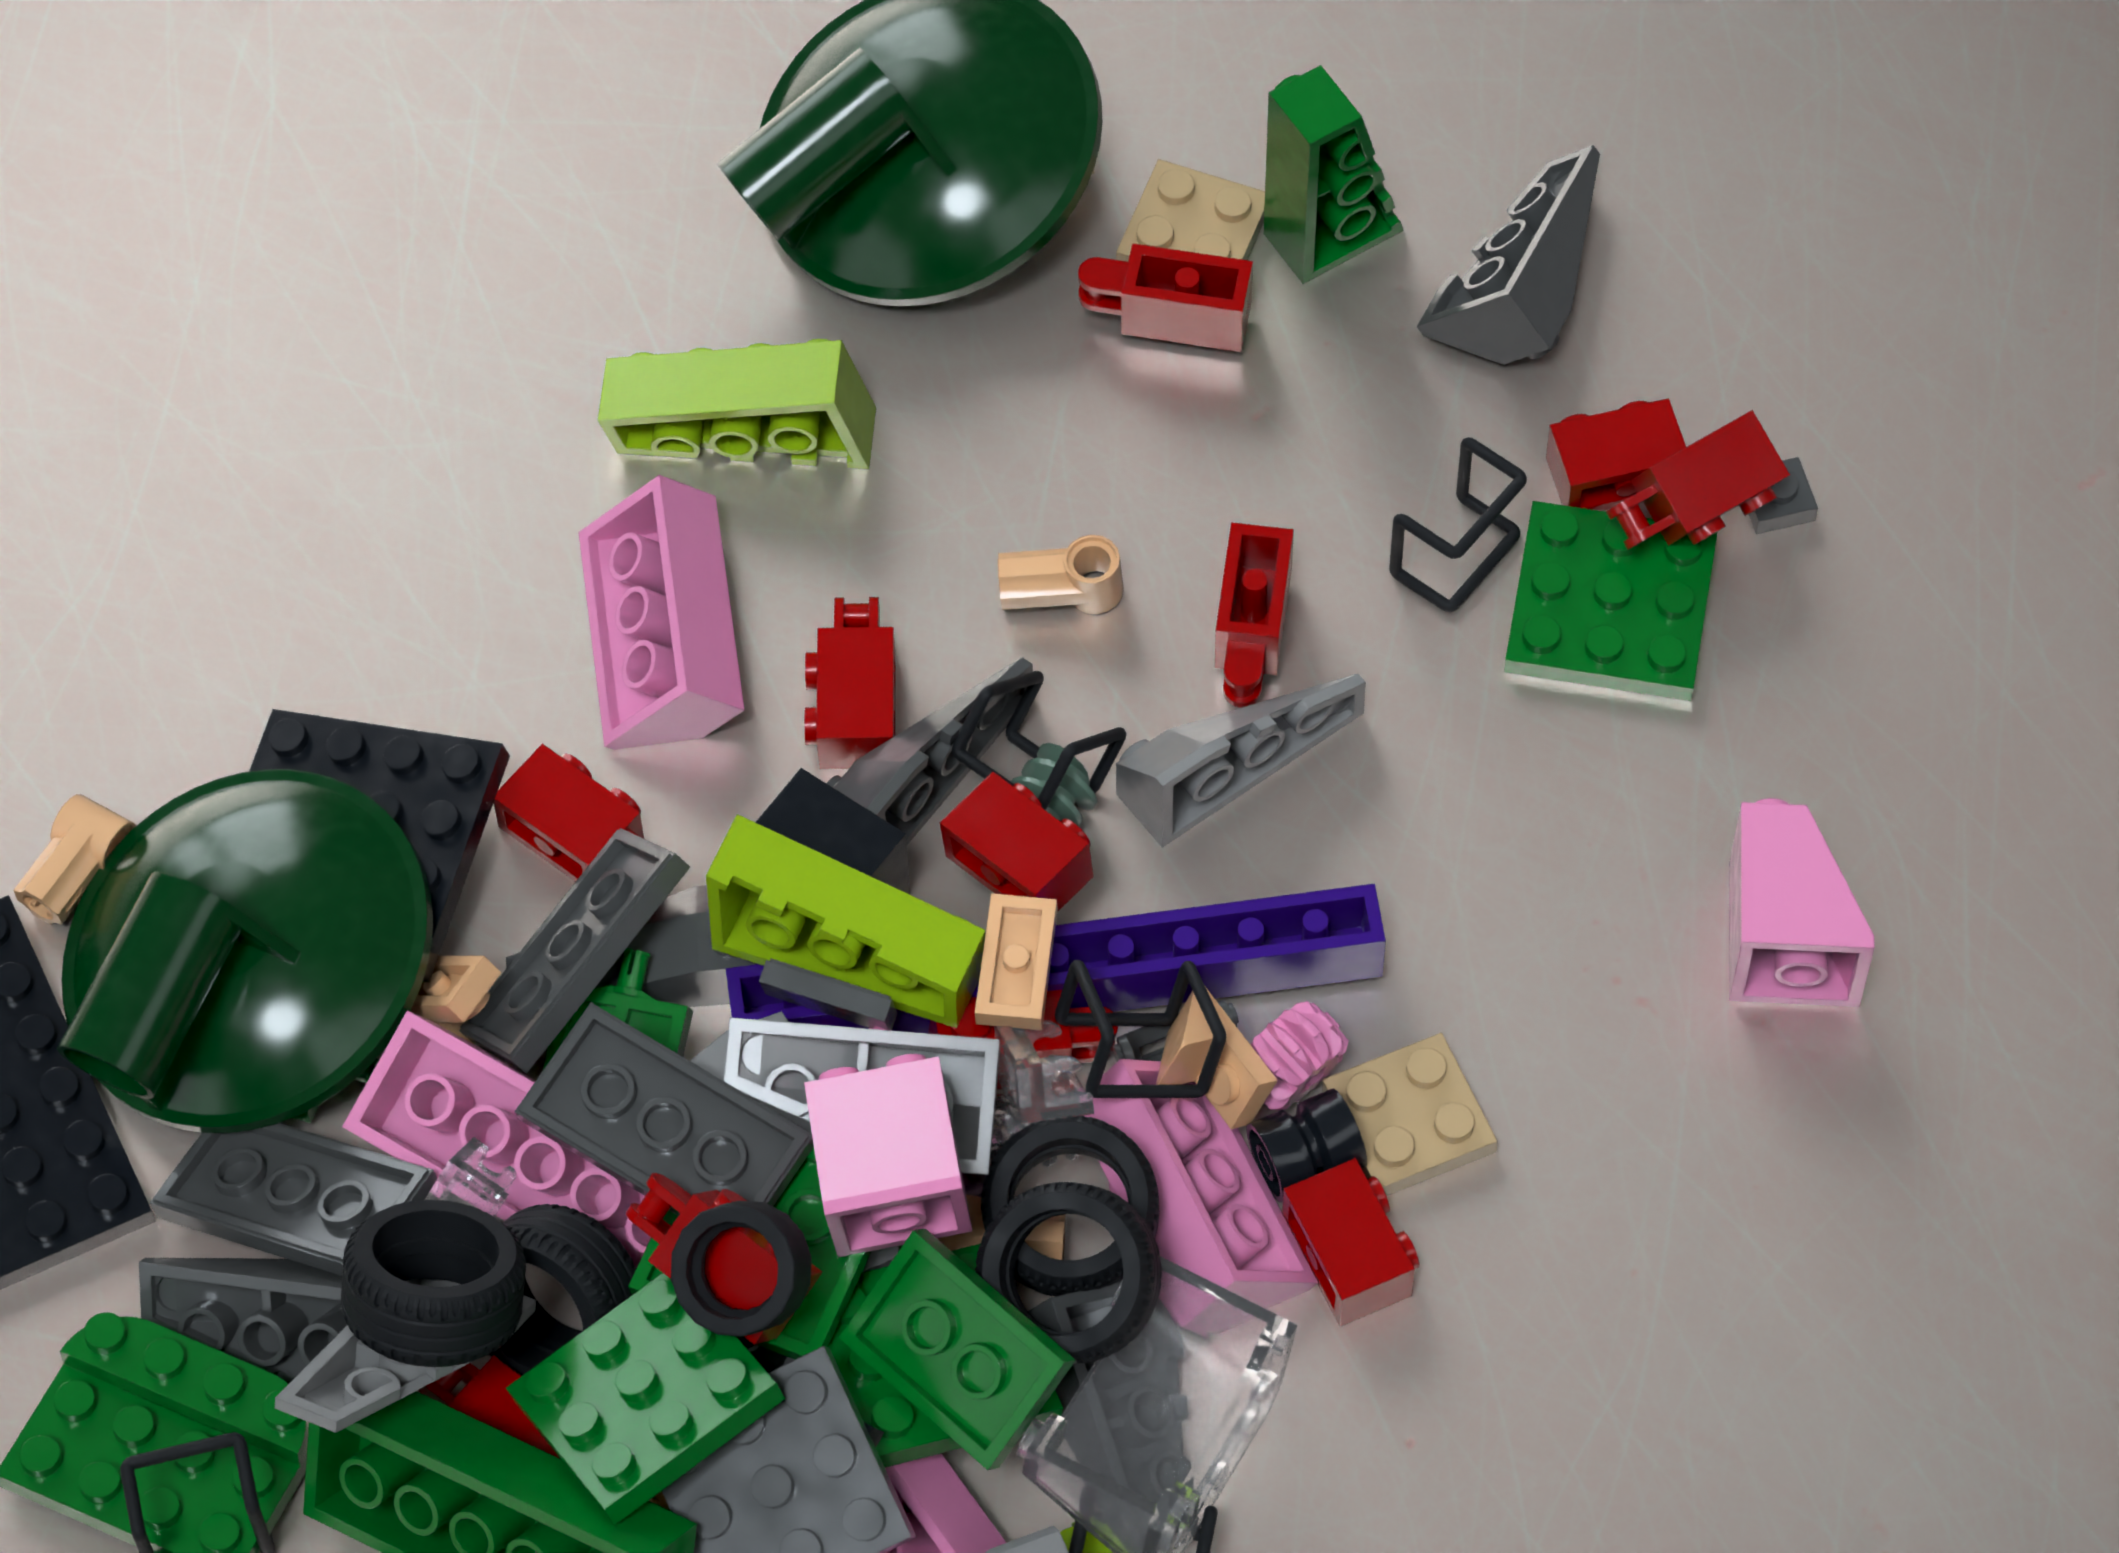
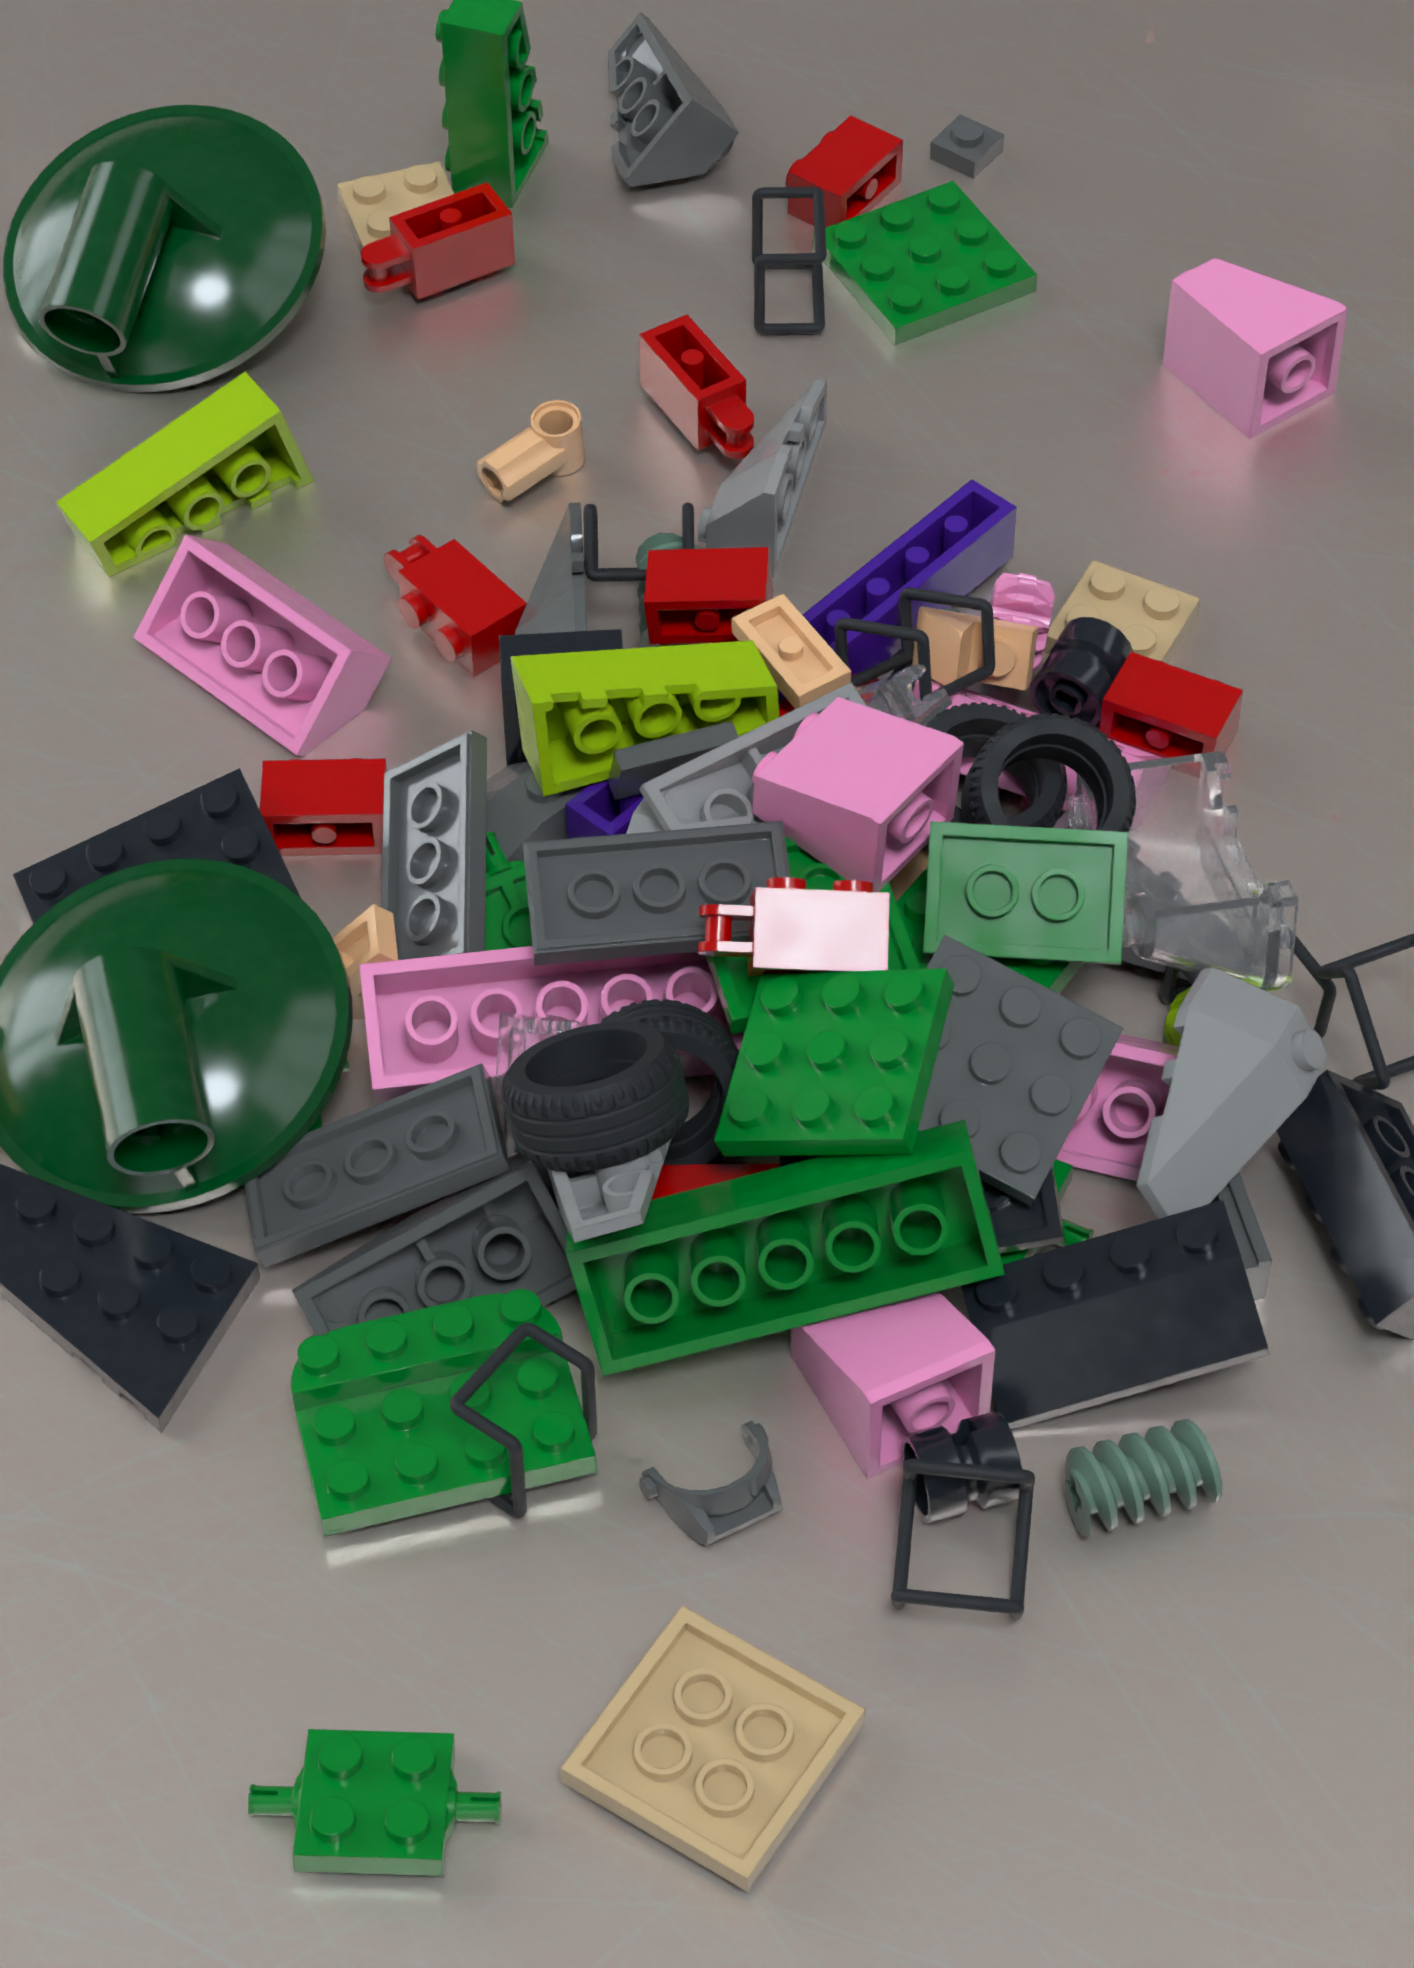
camera: 40 degrees left, 10 degrees down
black tyre [671,1201,812,1337] -> none
red brick [1606,410,1790,550] -> none

